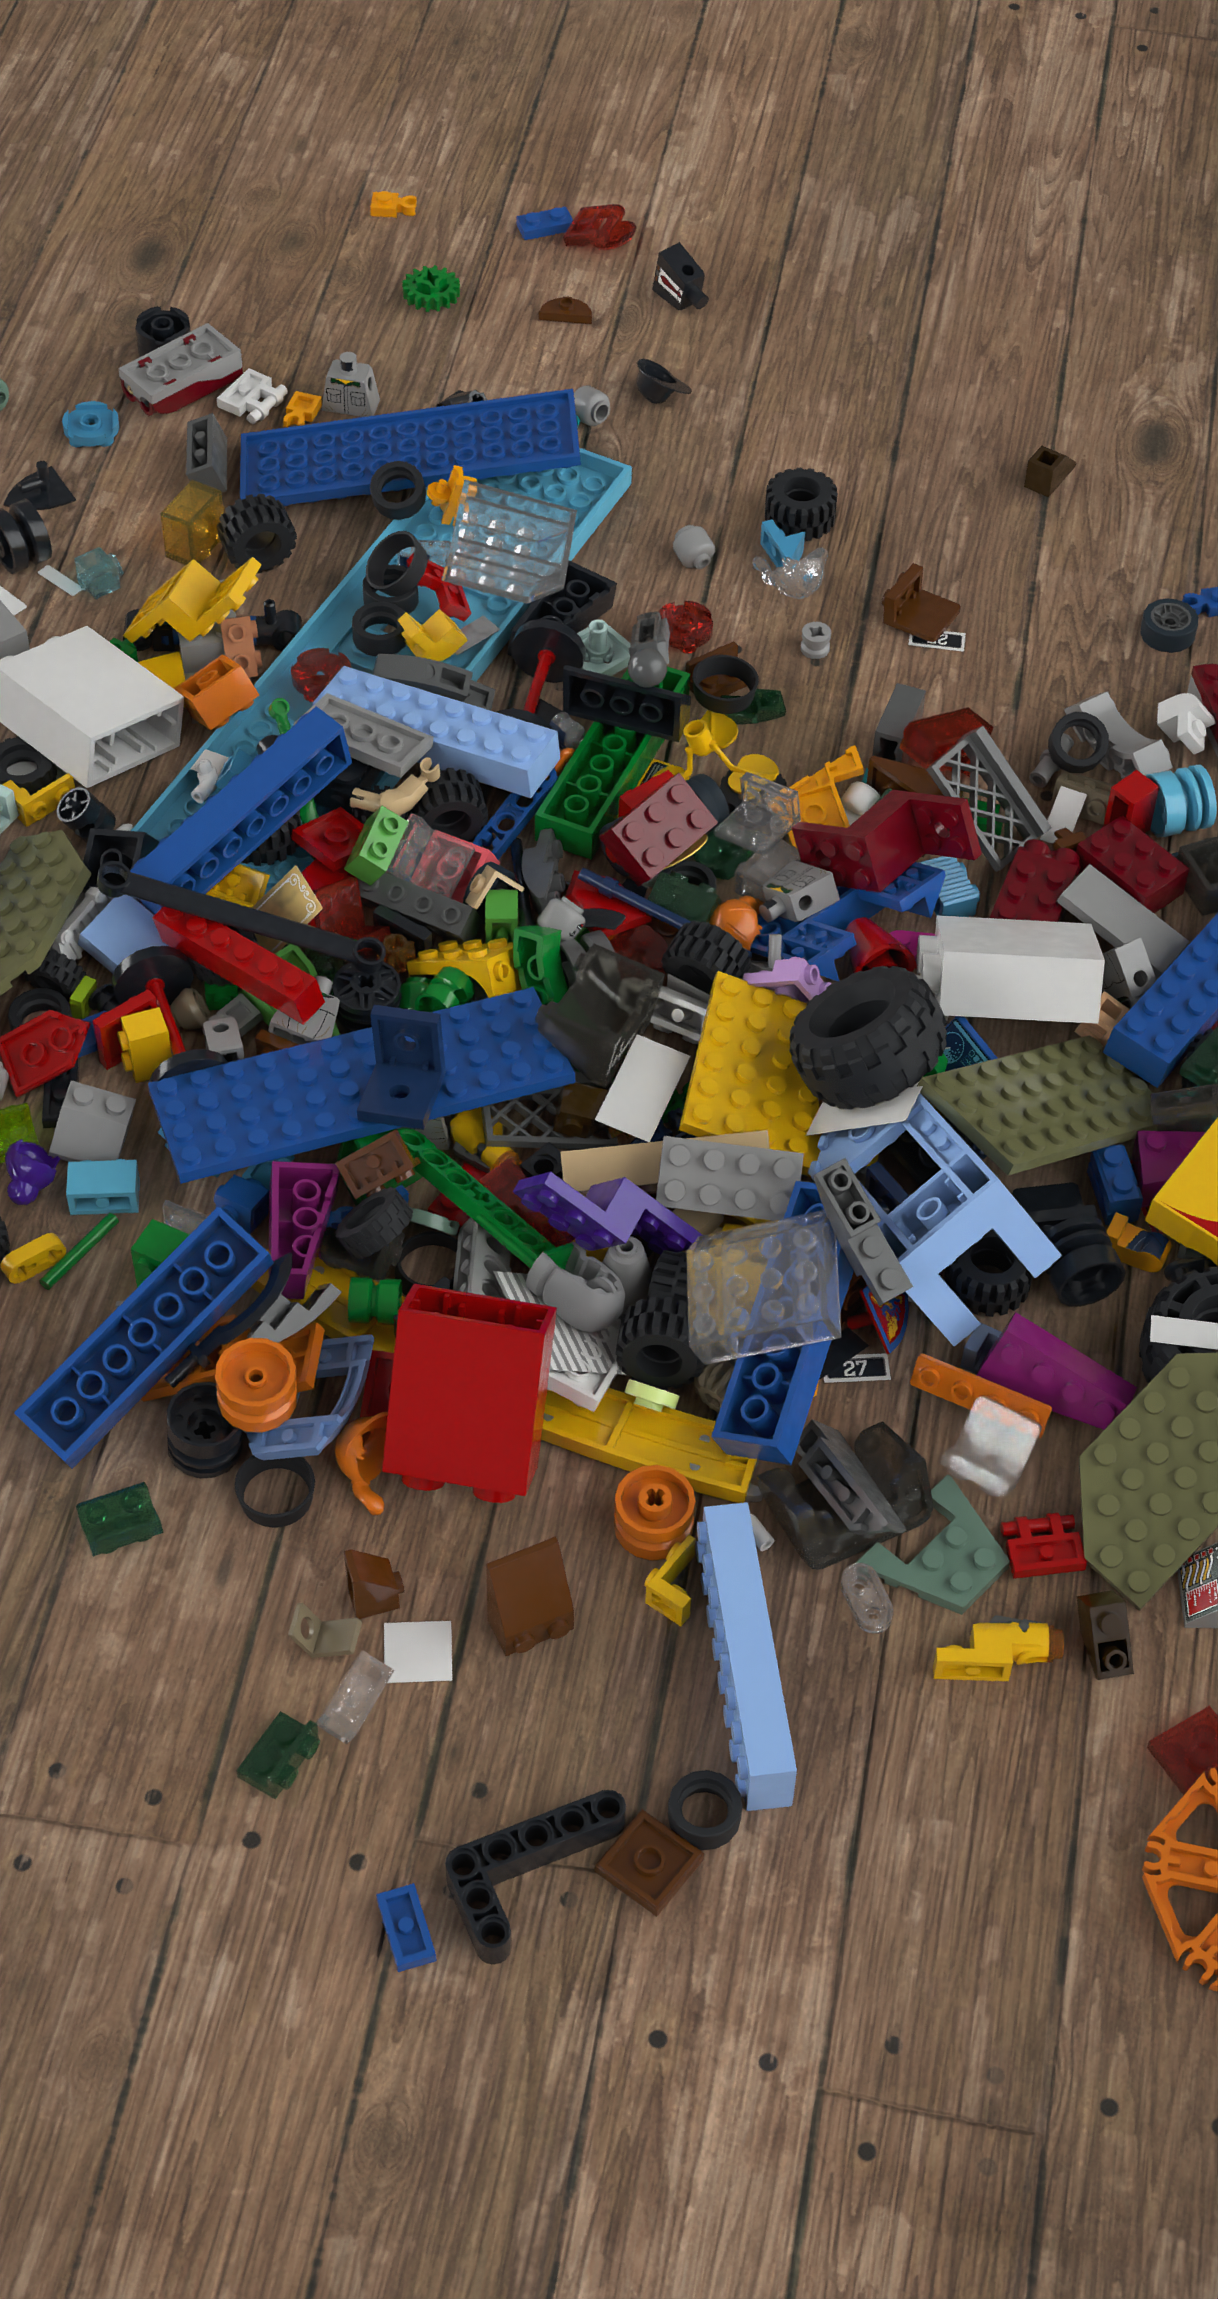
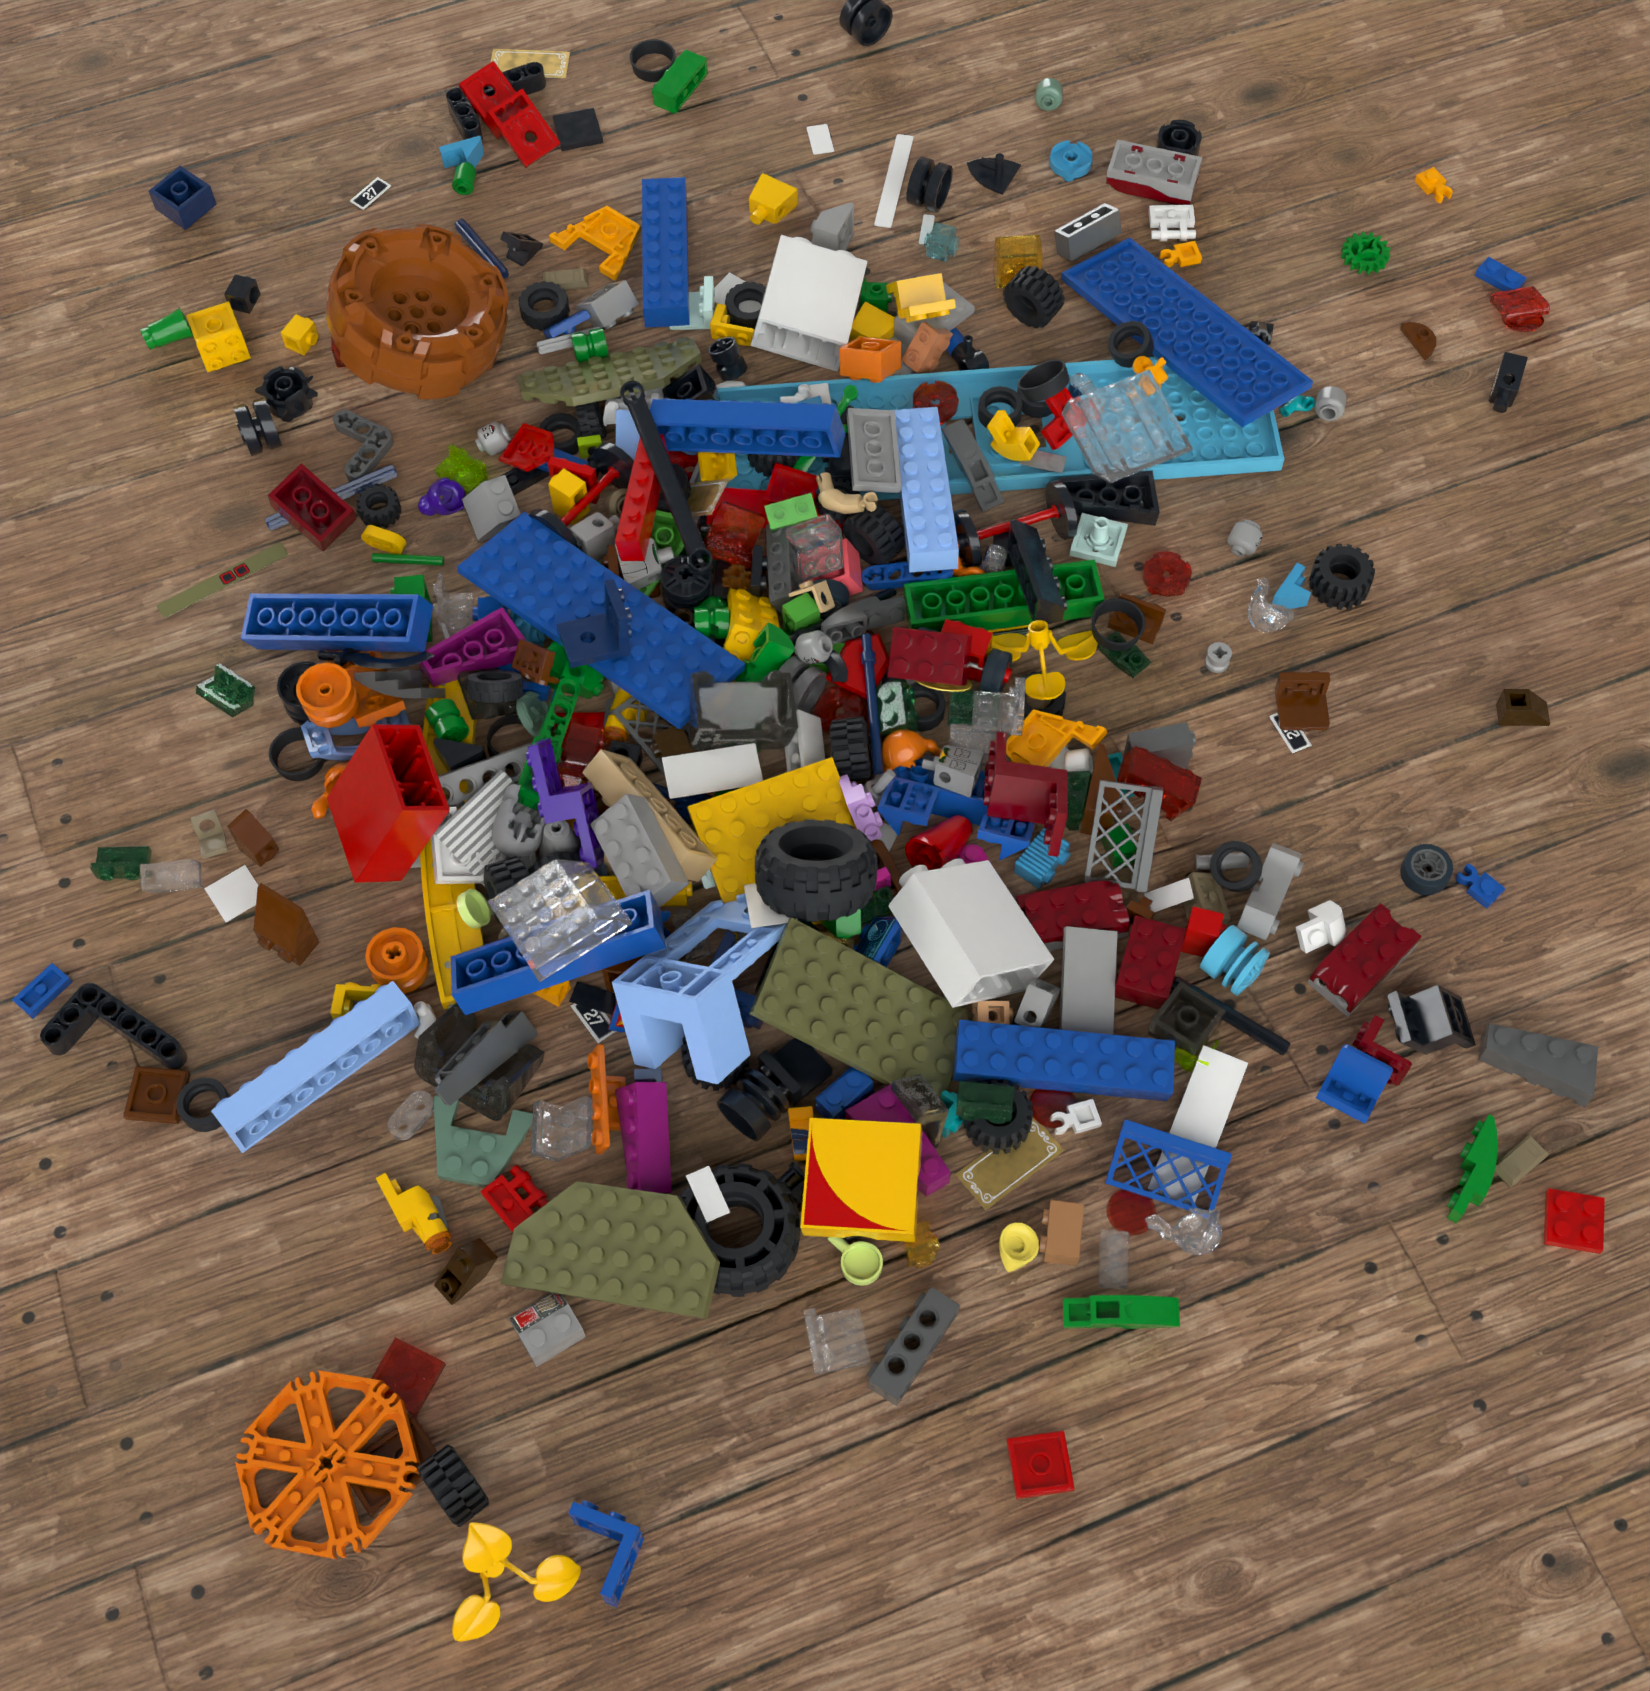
camera: 60 degrees right, 10 degrees up
medium azure brick [66,1159,140,1215] -> none
light grey torso [322,352,380,417] -> none
dark grey gear [628,611,670,687] -> none
black piece [636,359,692,404] -> none
dark grey slope [813,1158,913,1306] -> none

